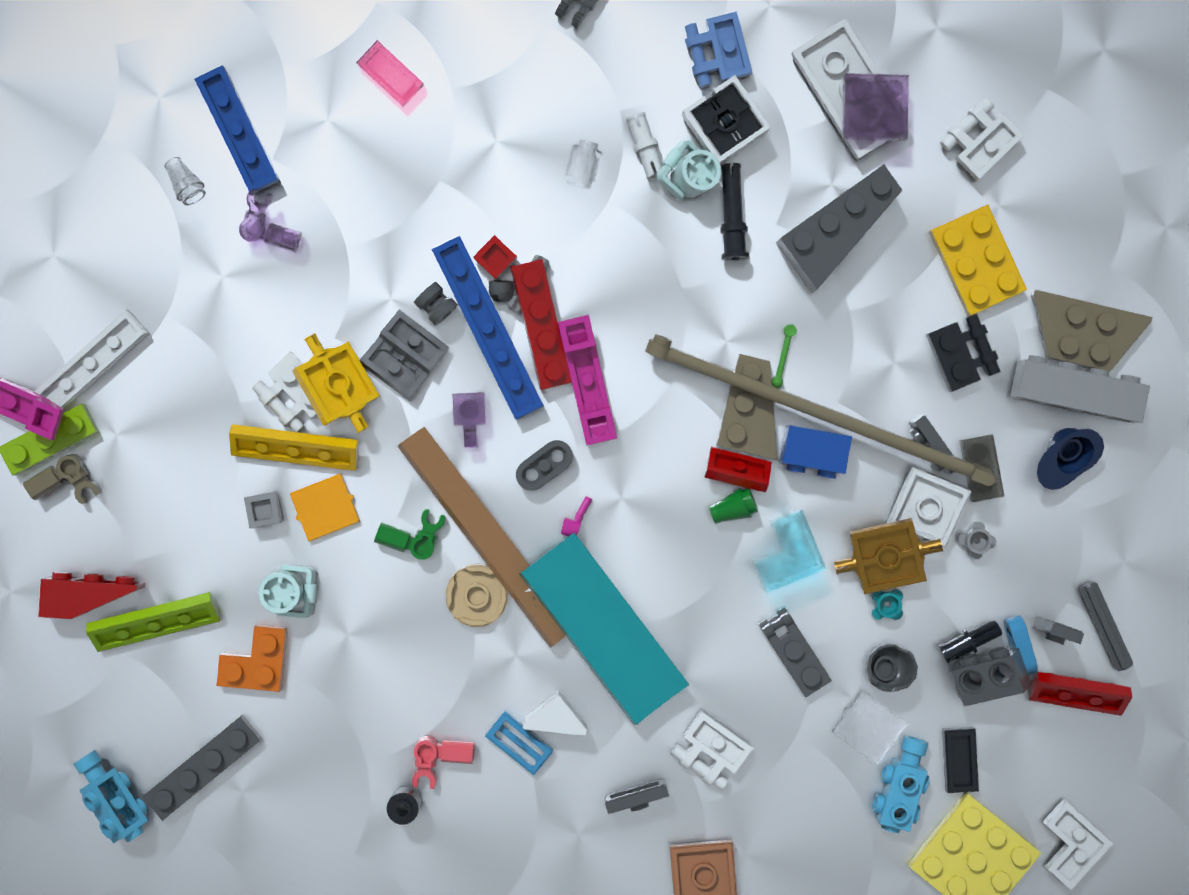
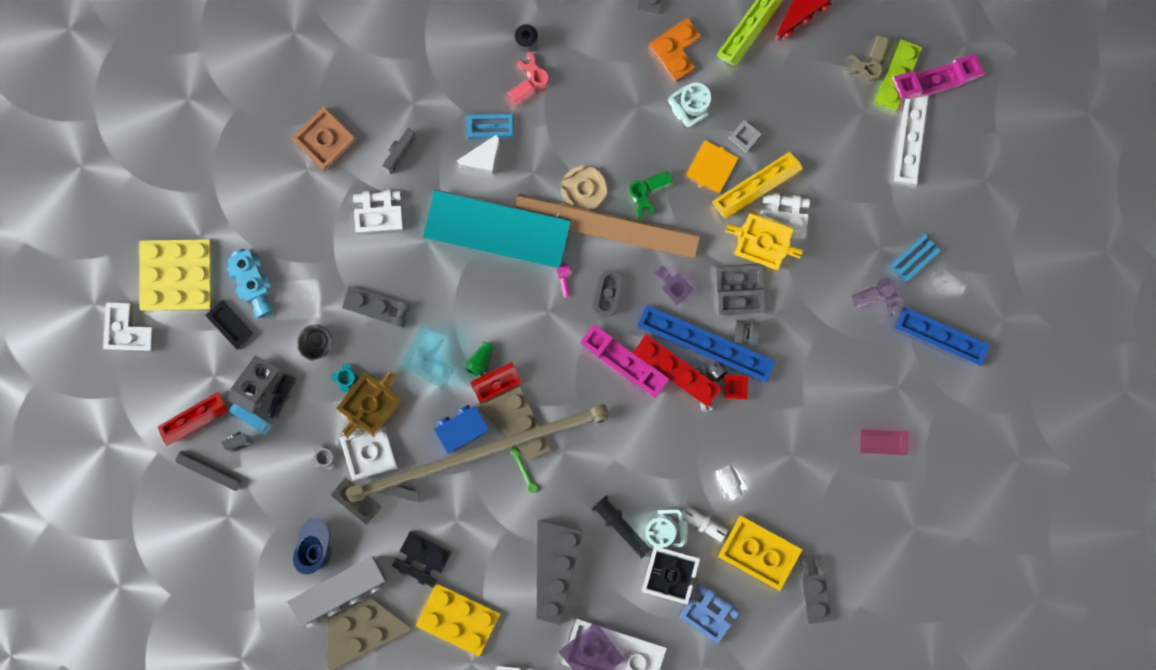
camera: 140 degrees right, 5 degrees down
none -> yellow plate [717,515,802,591]
none -> dark azure tile [890,234,941,283]

